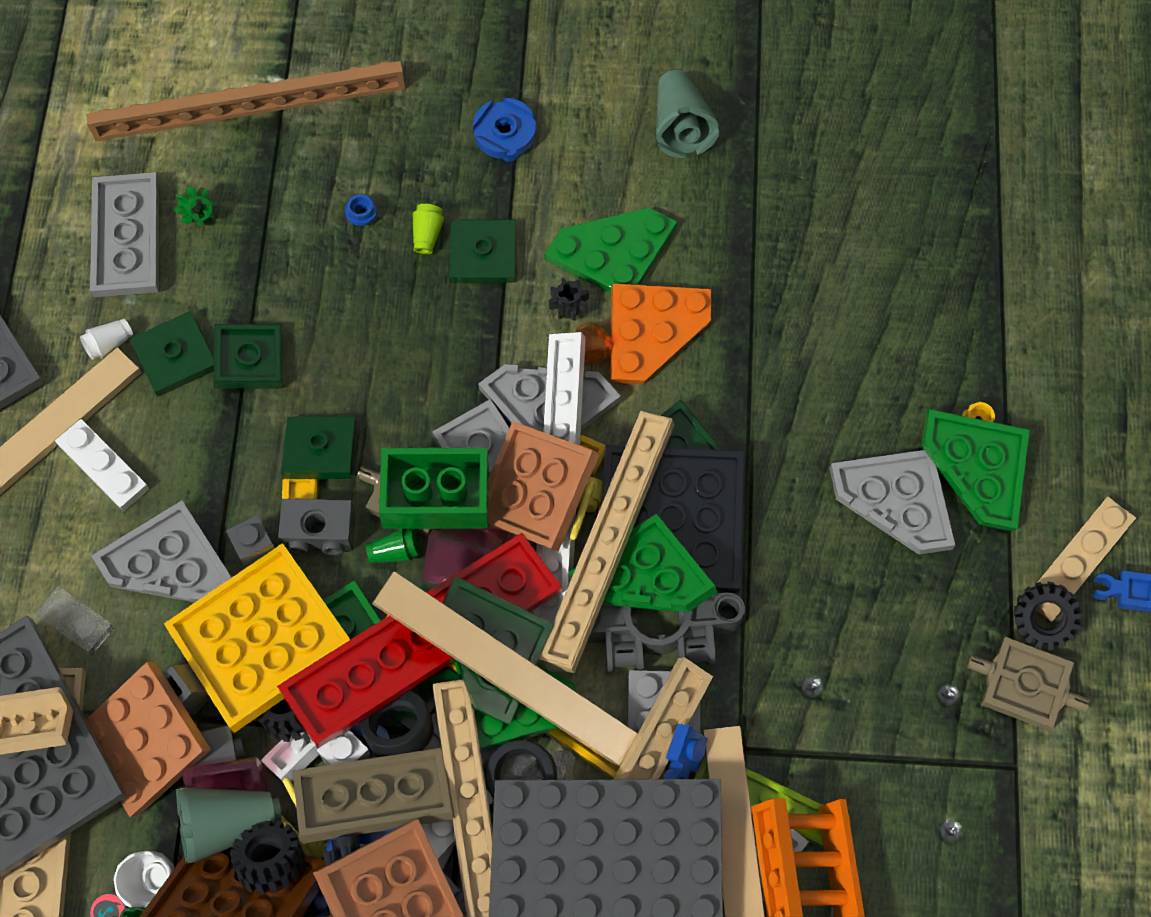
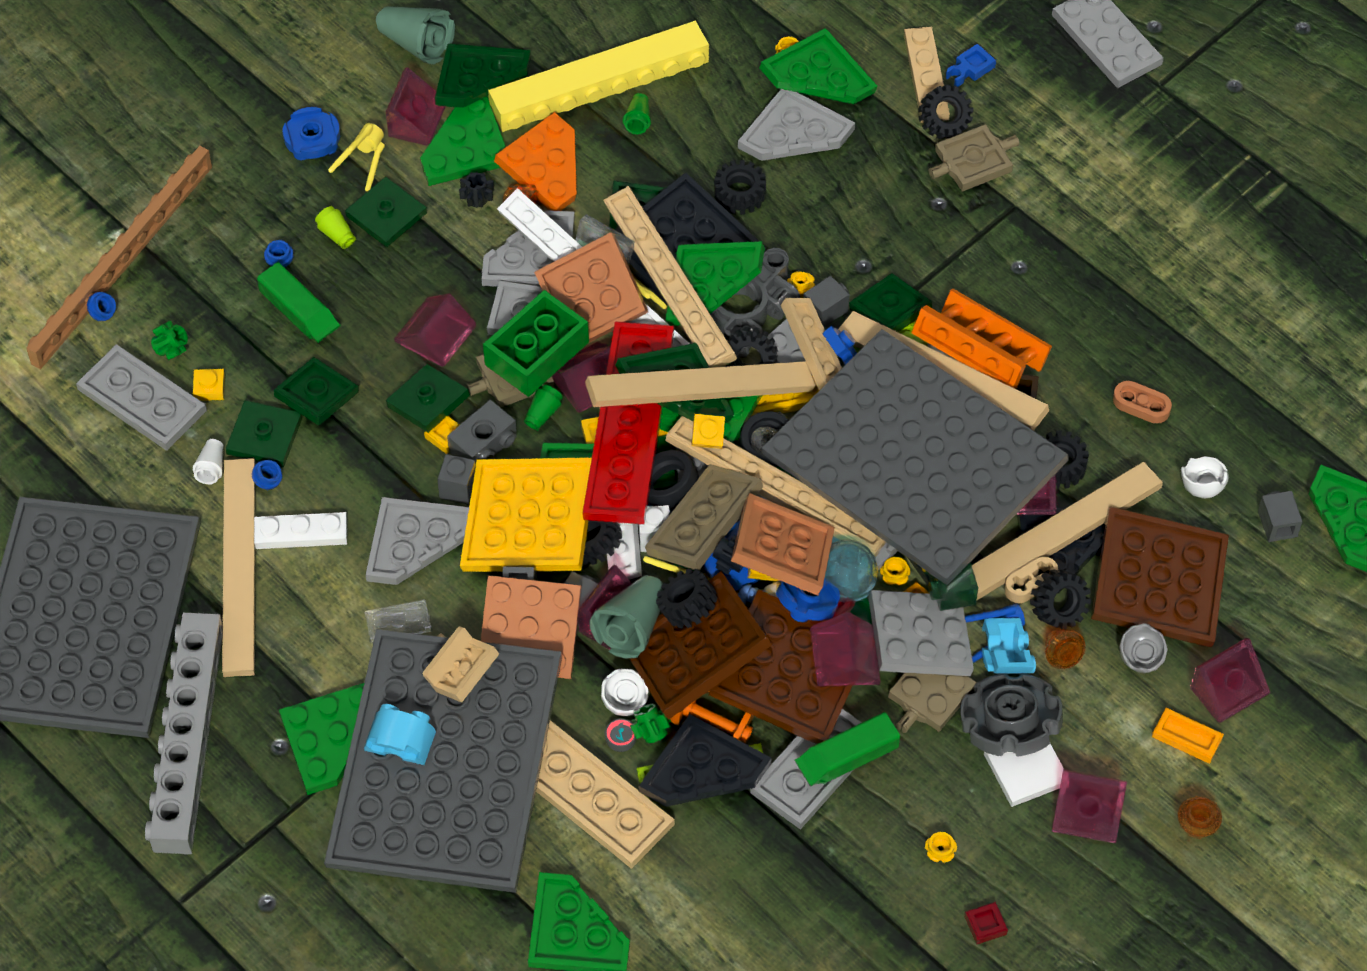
camera: 50 degrees left, 10 degrees down
none -> blue plate [87,292,116,321]
none -> yellow plate [193,369,225,401]
none -> blue plate [251,460,282,490]
none -> green piece [257,262,341,343]
none -> light yellow plant [328,123,385,192]
none -> clear pink slope [386,67,446,146]
none -> clear pink slope [394,293,476,367]
none -> dark green plate [435,44,531,108]
none -> light yellow brick [488,20,709,132]
none -> clear plate [575,214,635,264]
none -> green cone [623,93,651,135]
none -> yellow plate [691,414,725,449]
none -> black tyre [714,160,766,215]
none -> black tyre [724,326,778,367]
none -> yellow plate [787,271,815,298]
none -> dark grey brick [803,276,850,327]
none -> dark green plate [849,273,932,332]

